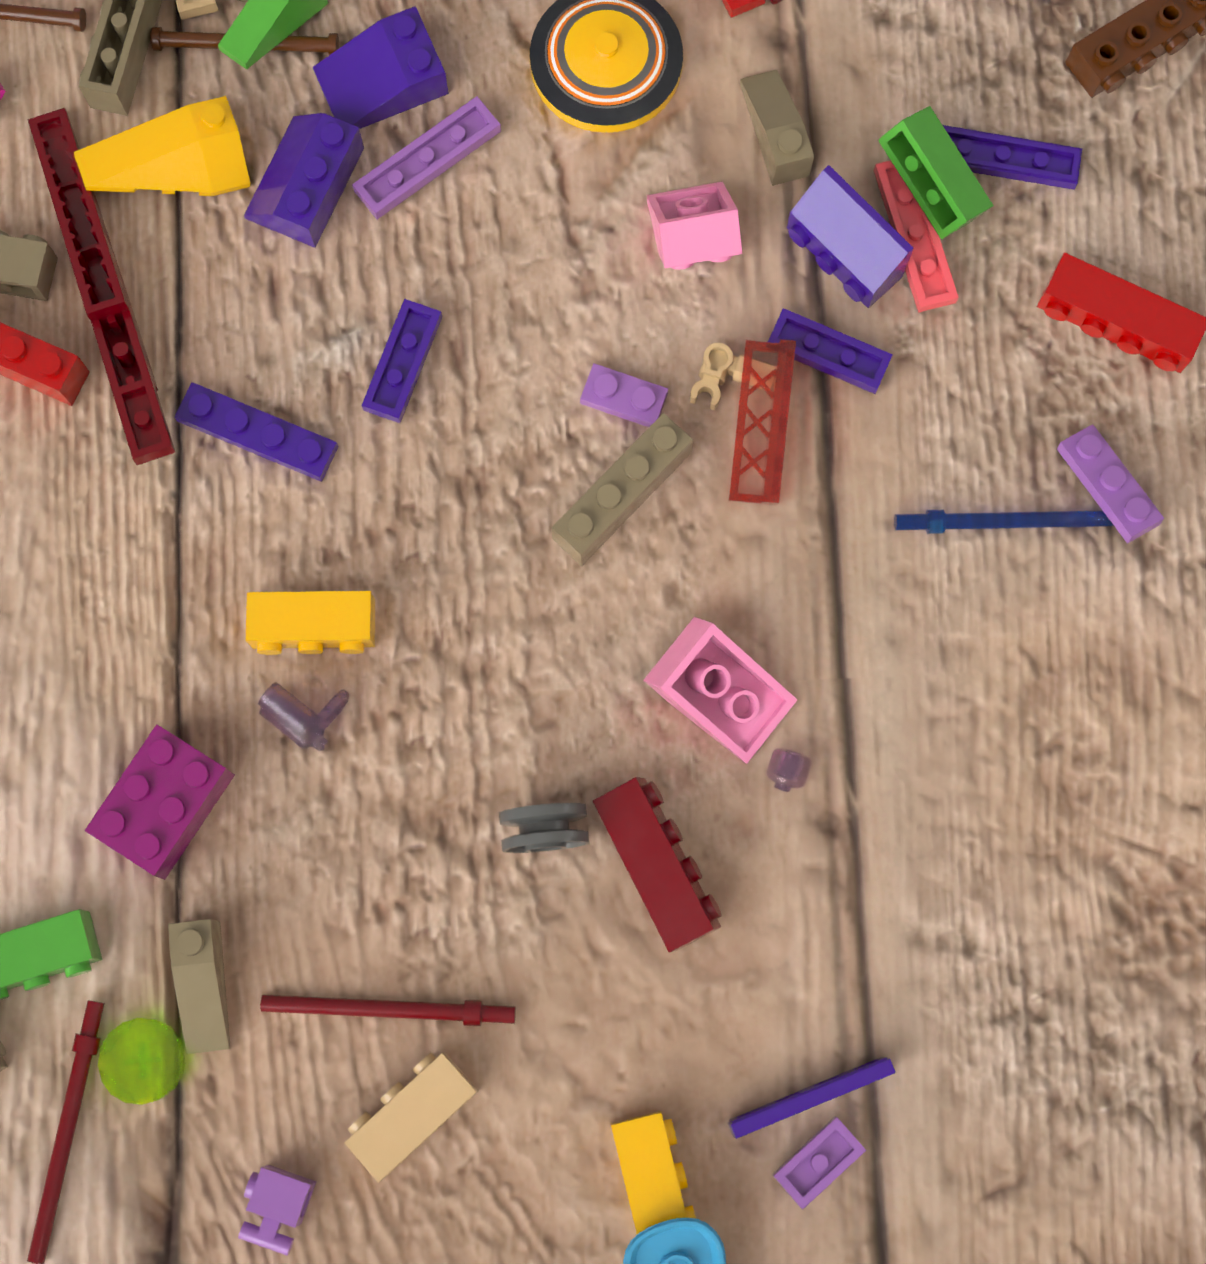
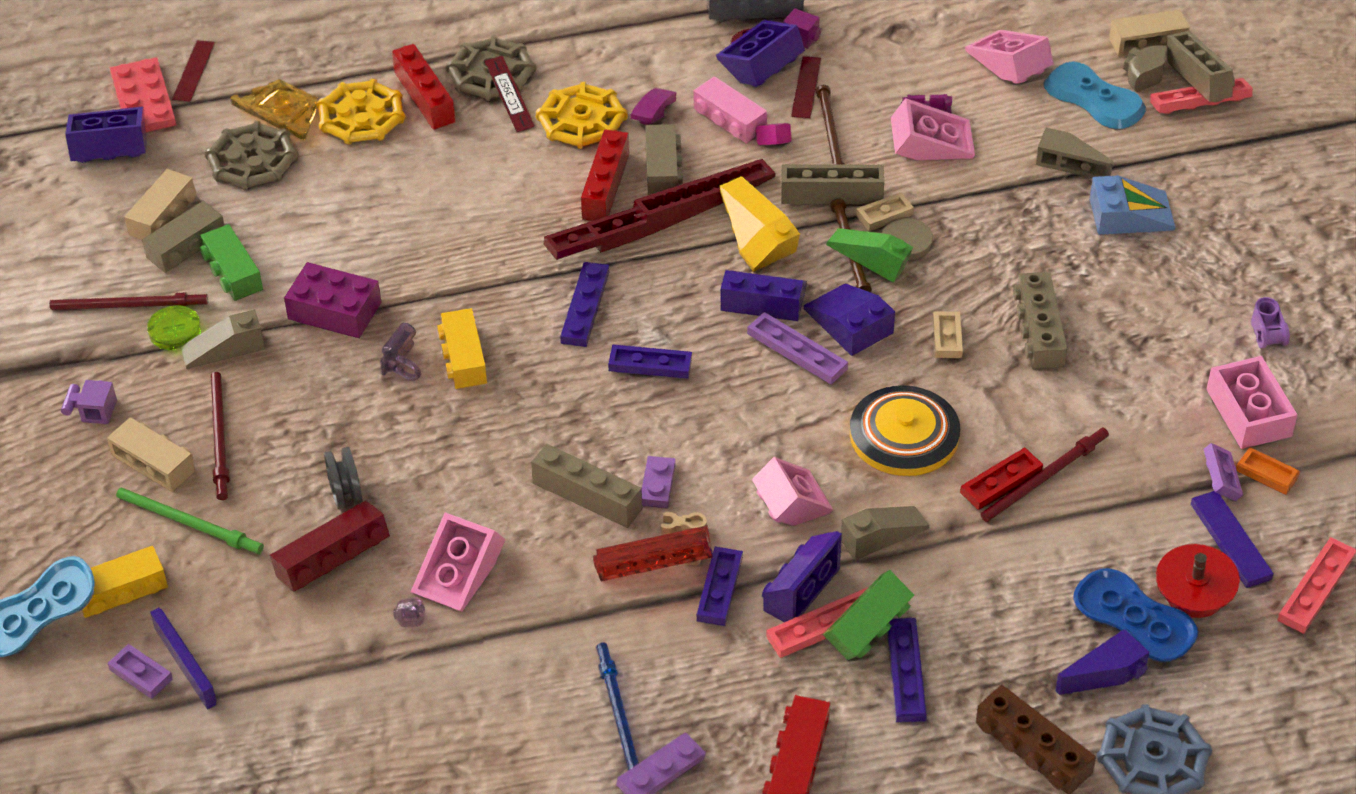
camera: 80 degrees right, 30 degrees down
none -> bright green bar [116,487,264,554]

